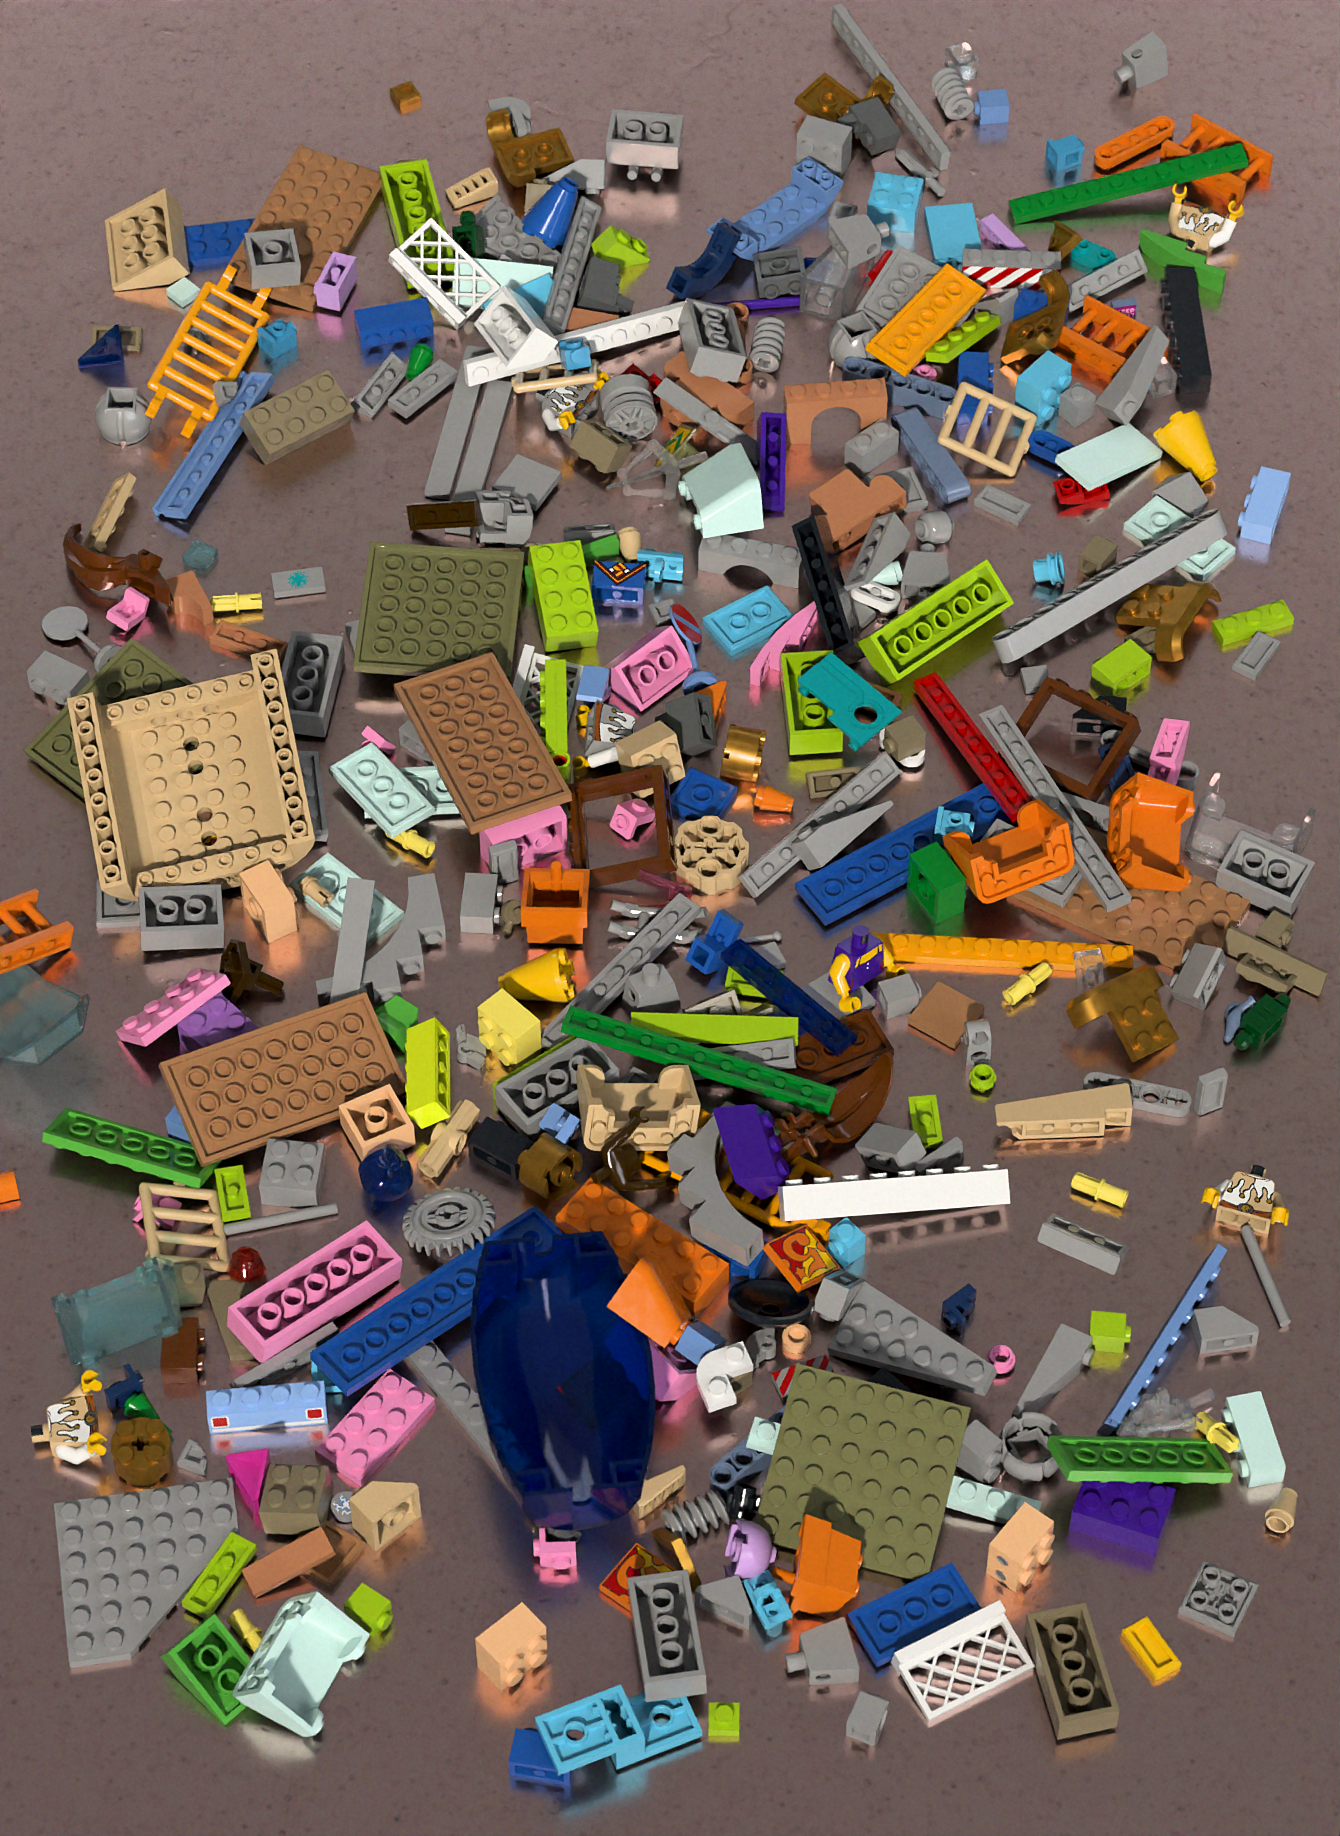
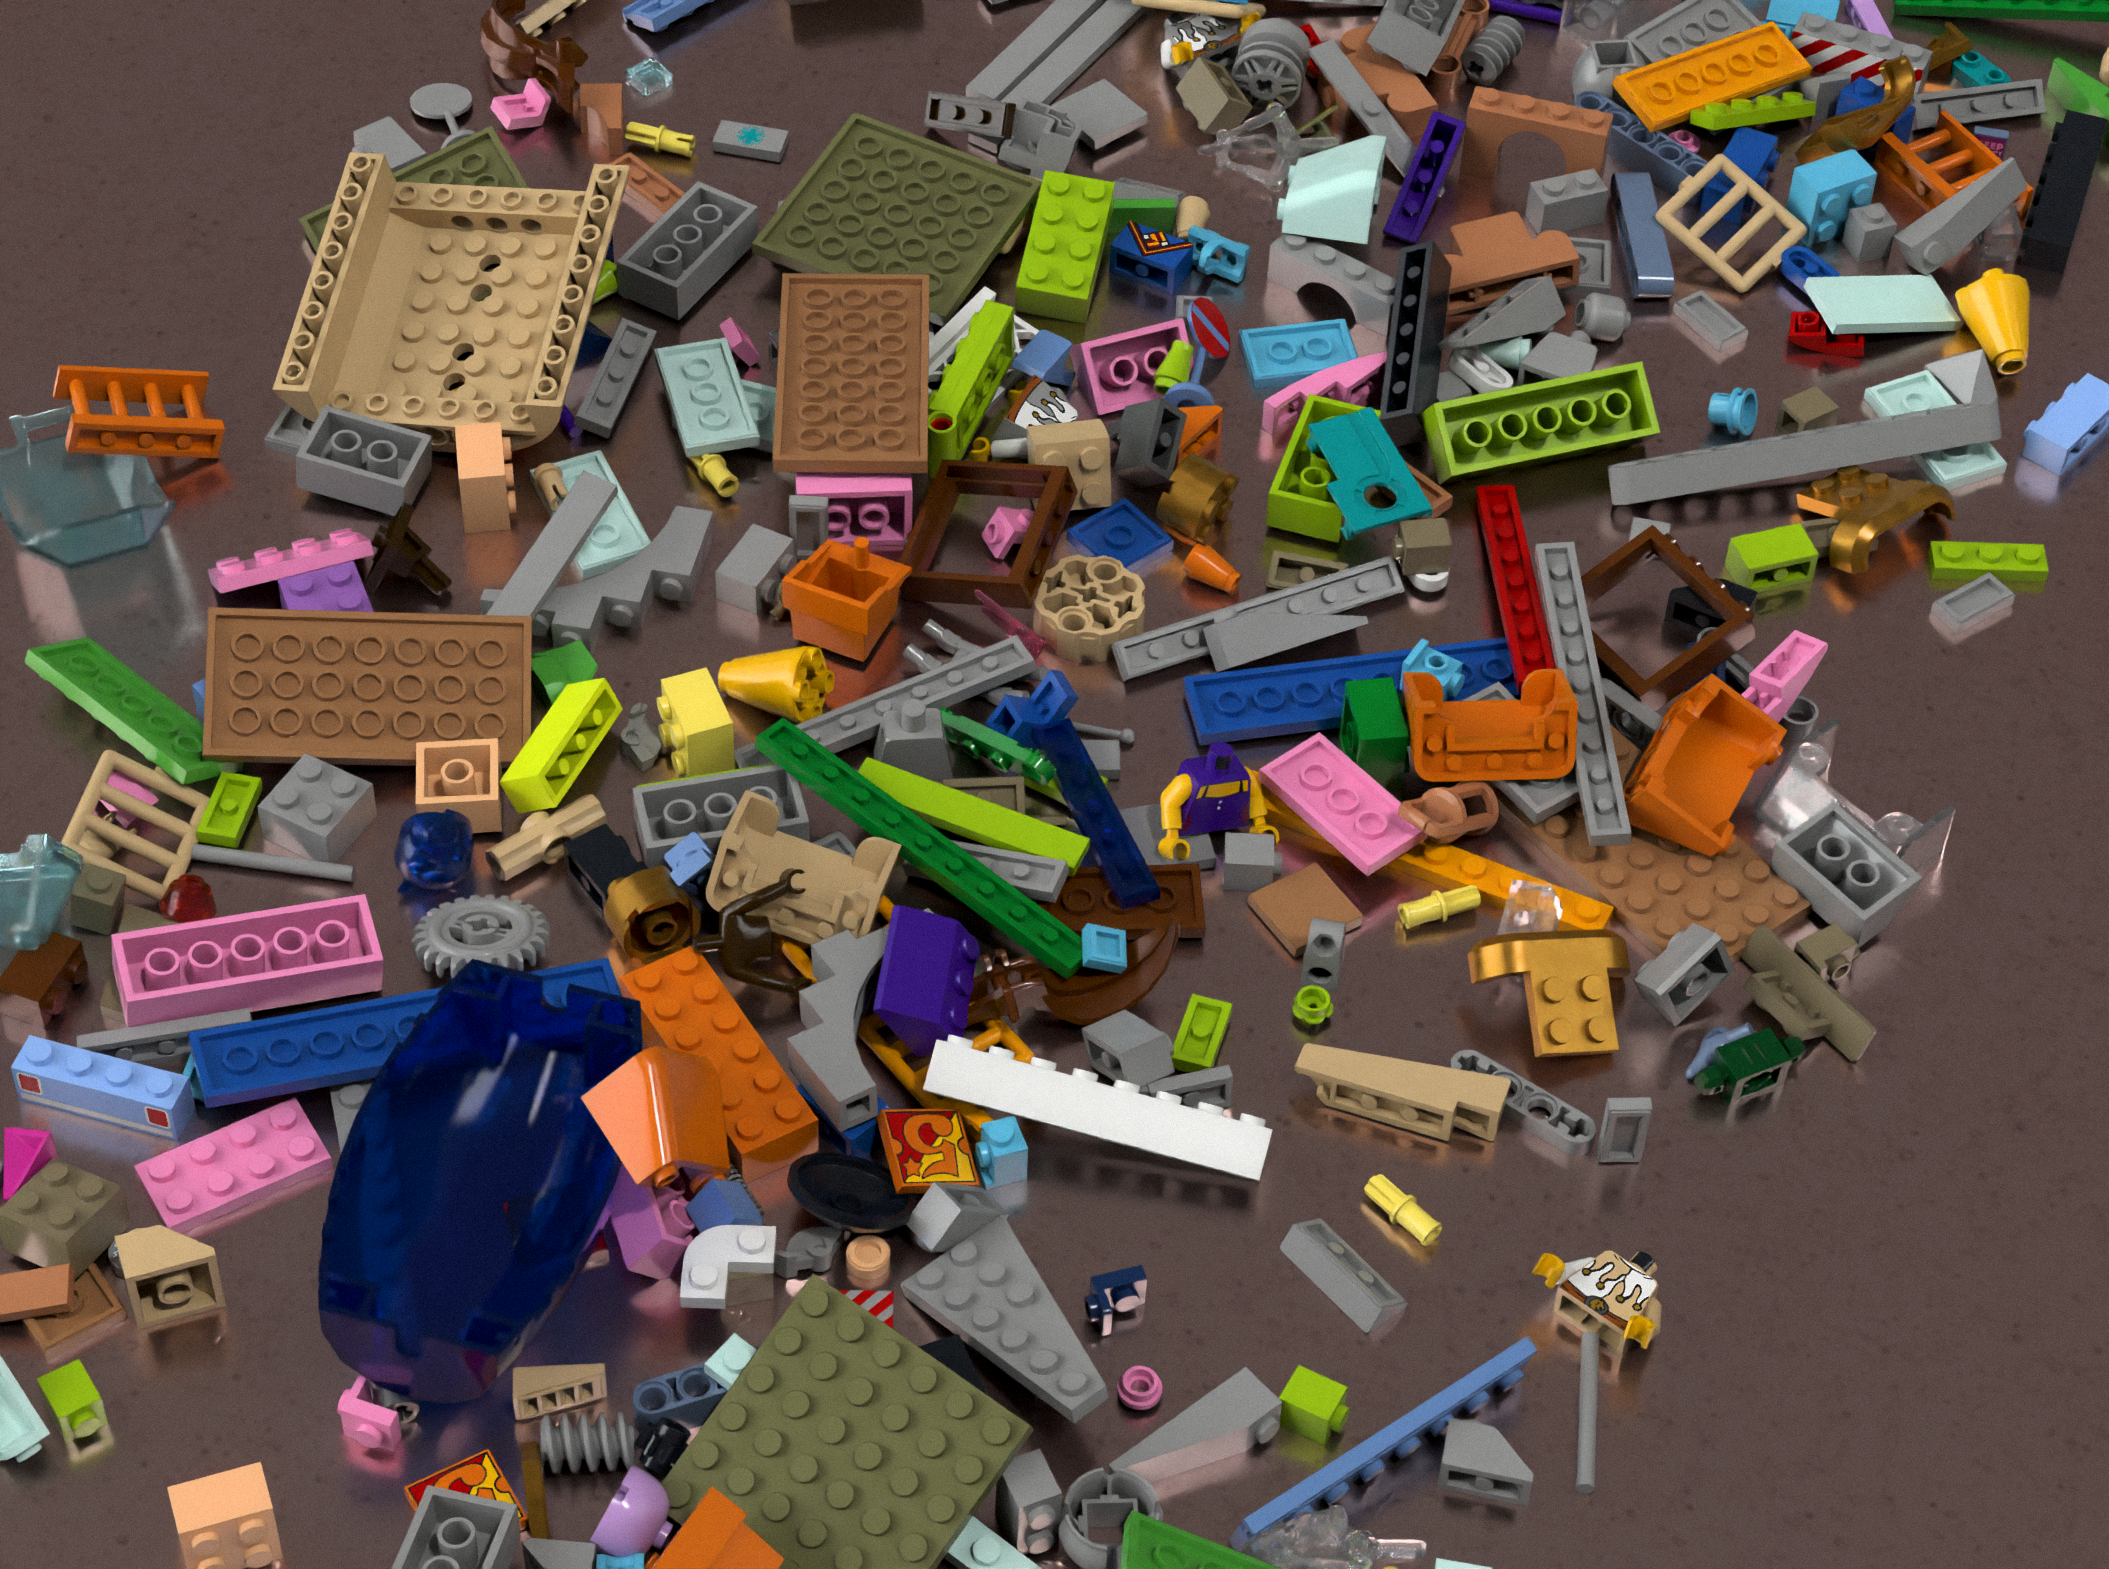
camera: 20 degrees right, 5 degrees down
none -> green plate [939,707,1057,785]
none -> medium azure tile [1082,923,1127,974]
none -> lime cone [1153,340,1194,396]
none -> bright pink plate [1258,732,1428,876]
none -> nougat piece [1398,781,1499,844]

